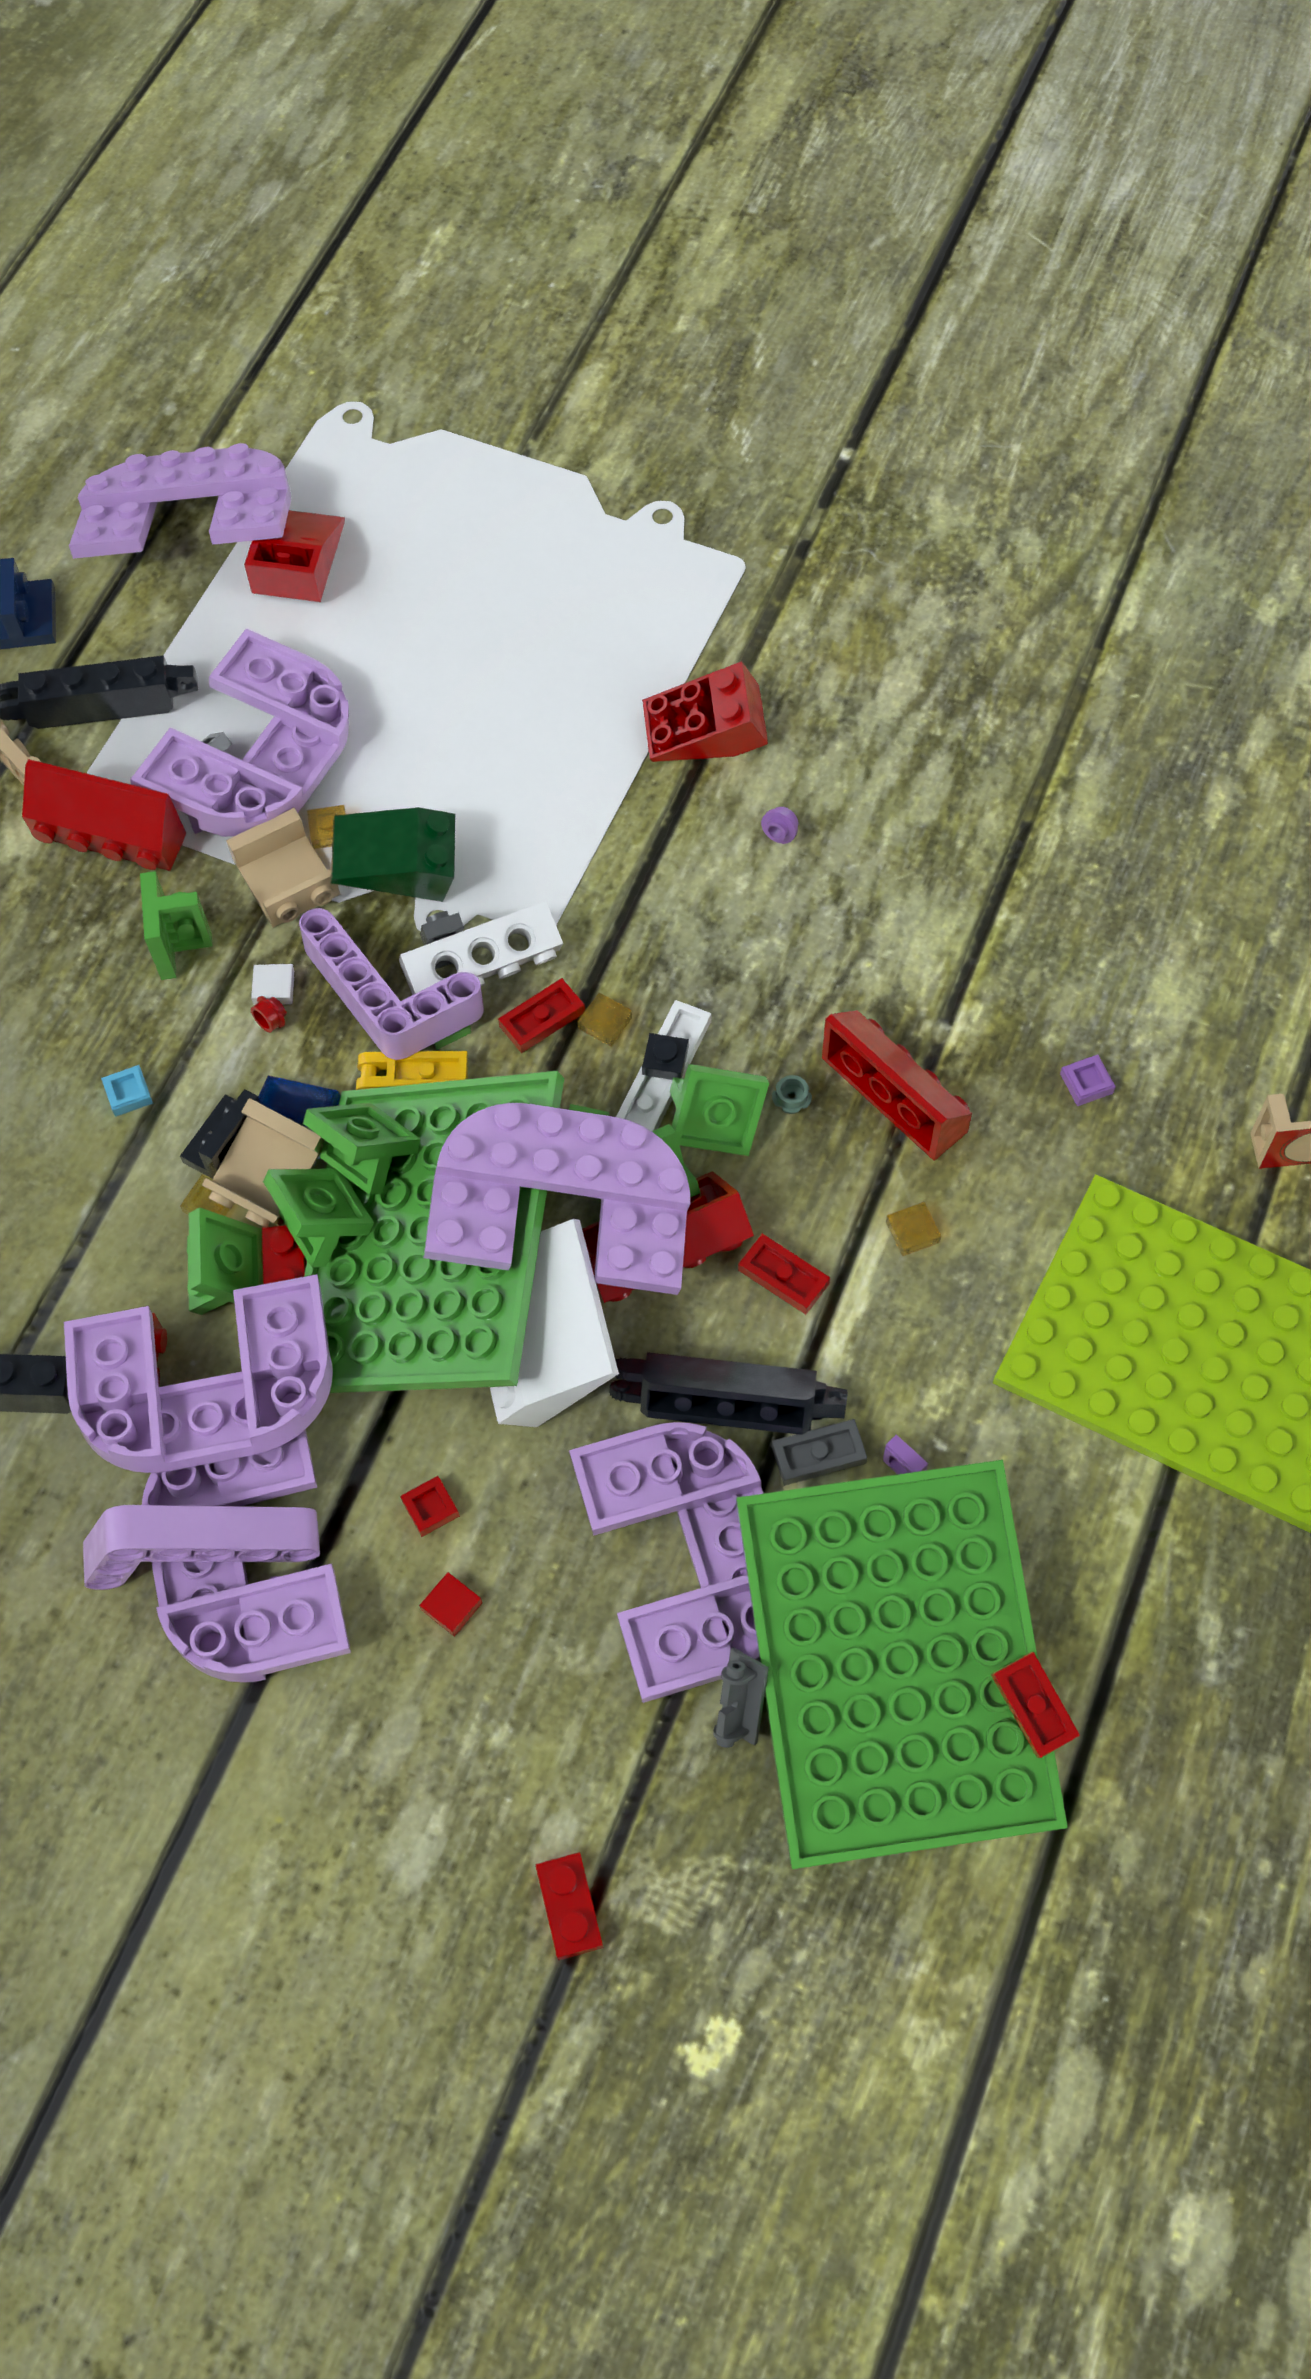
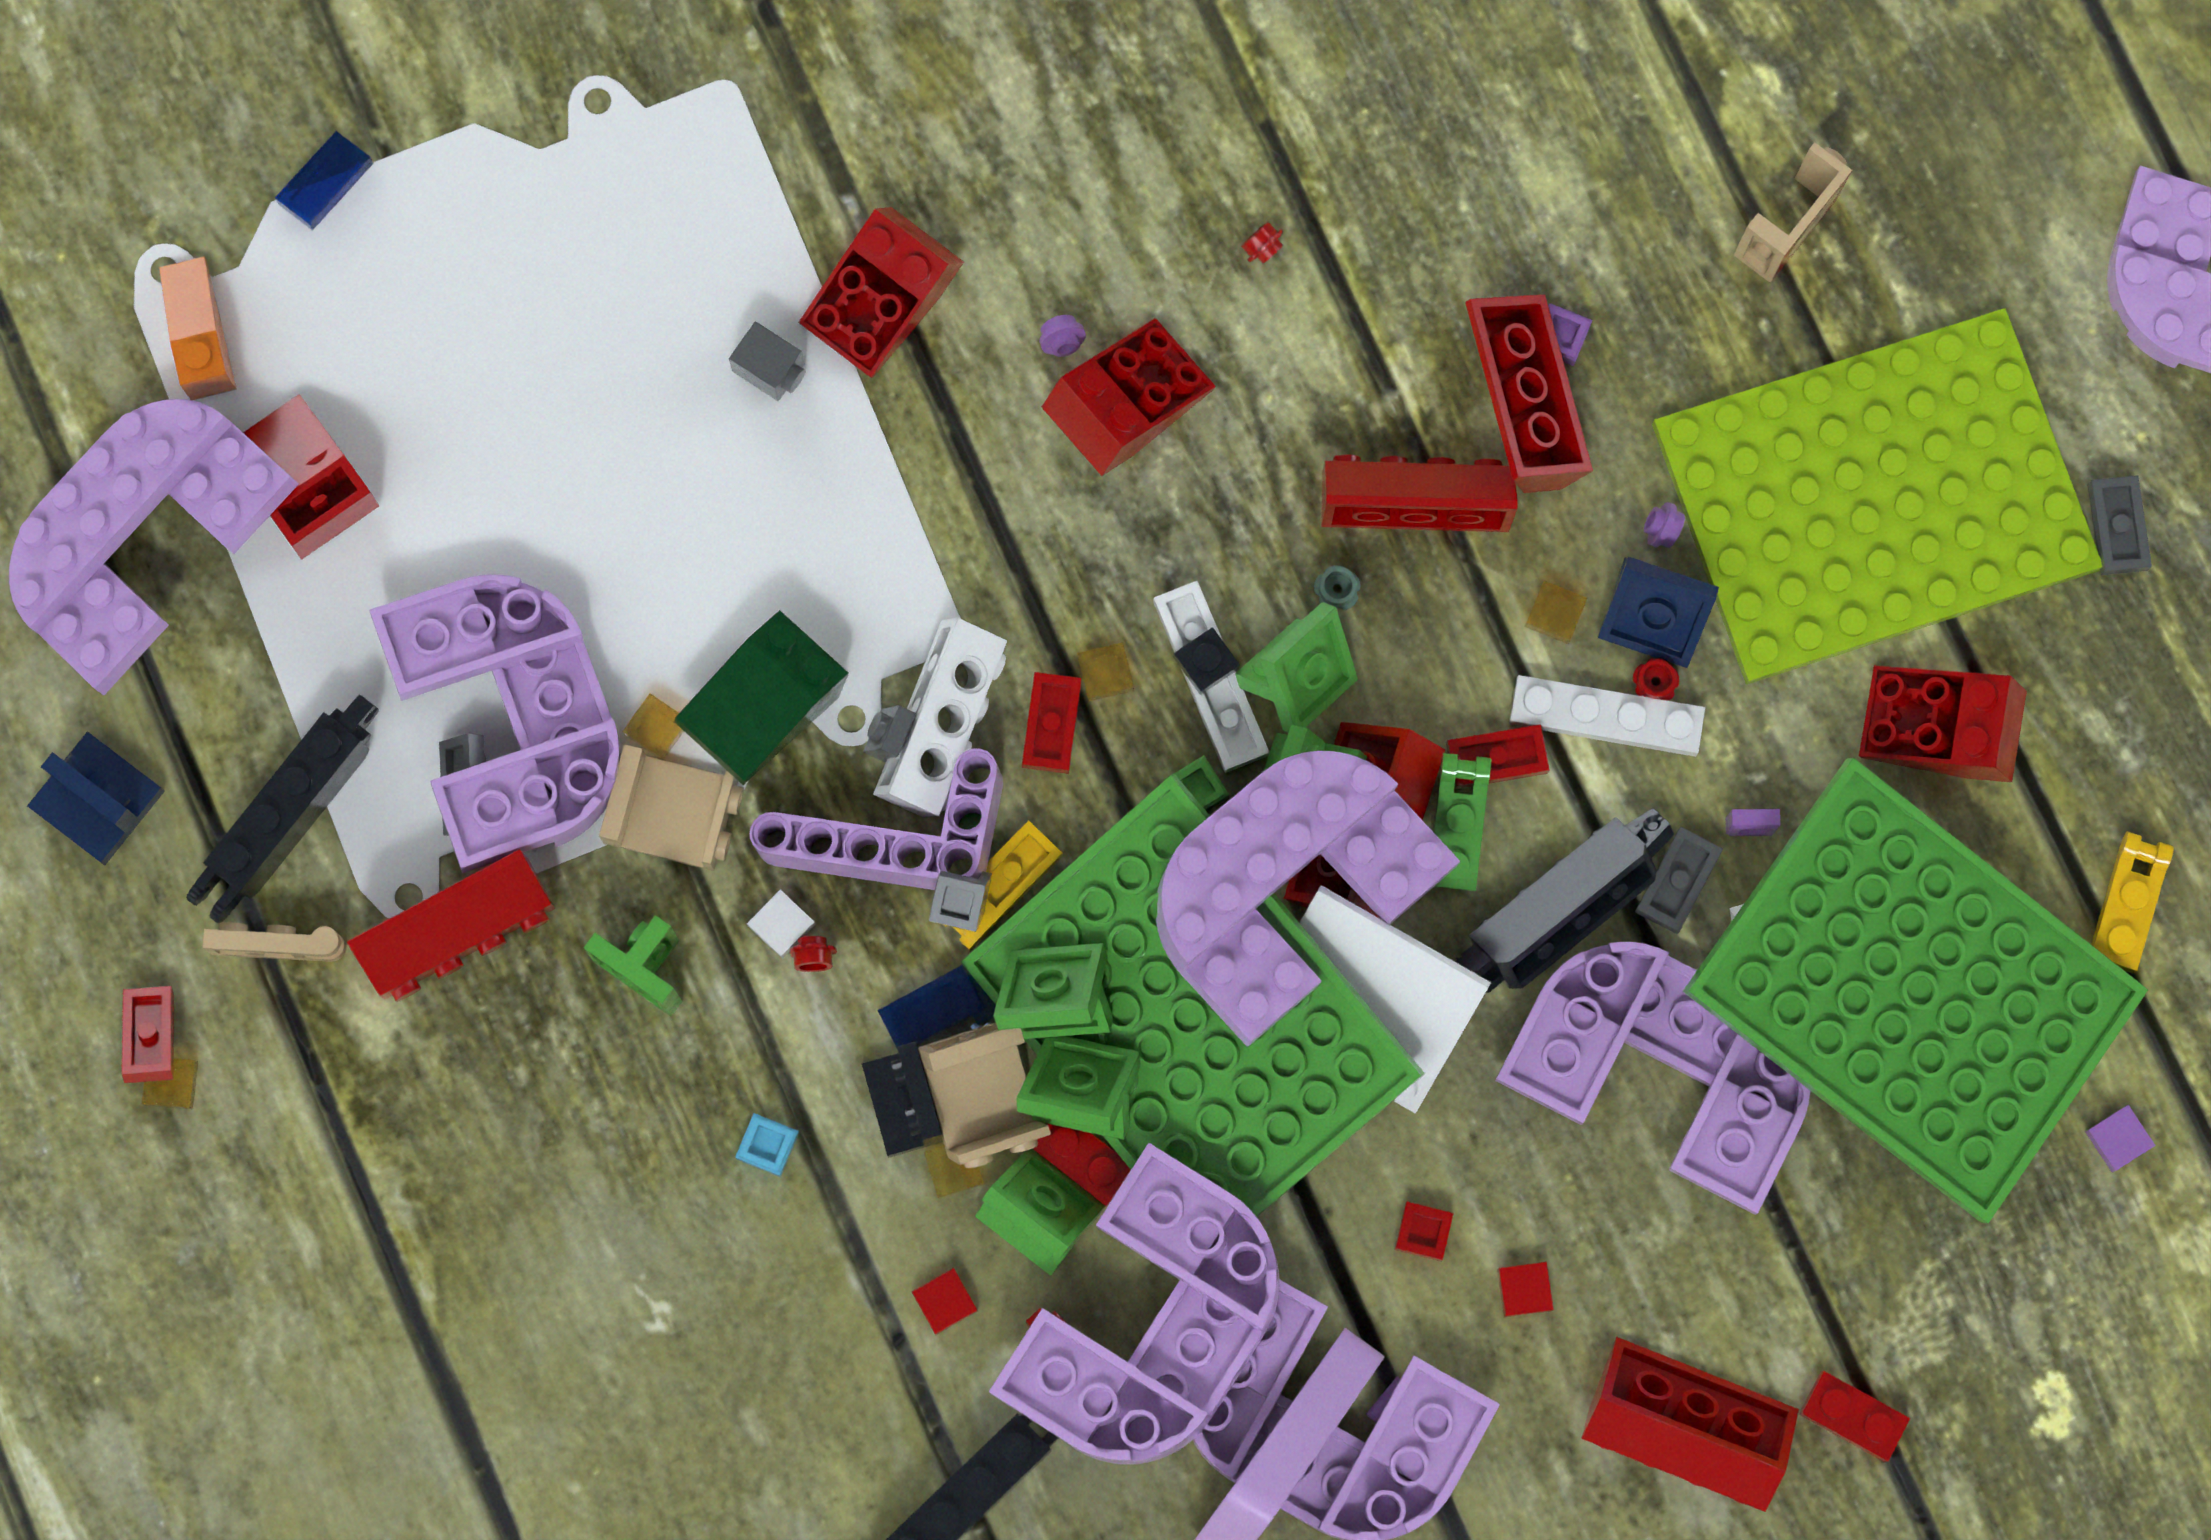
camera: 50 degrees left, 15 degrees up
dark grey hinge [713,1647,769,1748] -> none
red plate [991,1652,1080,1758] -> none
none -> slope [159,256,237,400]
none -> clear blue tile [275,131,374,231]
none -> dark grey brick [729,321,806,401]
none -> red tile [912,1268,978,1335]
none -> panel [929,871,992,932]
none -> red slope [1041,318,1216,476]
none -> red plate [1241,221,1283,264]
none -> bright green plate [1433,753,1491,891]
none -> red slope [1465,294,1593,493]
none -> white plate [1509,675,1705,757]
none -> red slope [1581,1337,1799,1512]
none -> dark blue bracket [1598,556,1719,668]
none -> red plate [1632,658,1680,701]
none -> medium lavender plate [1644,502,1685,548]
none -> red slope [1859,665,2027,782]
none -> medium lavender tile [2085,1105,2155,1172]
none -> yellow plate [2091,831,2174,974]

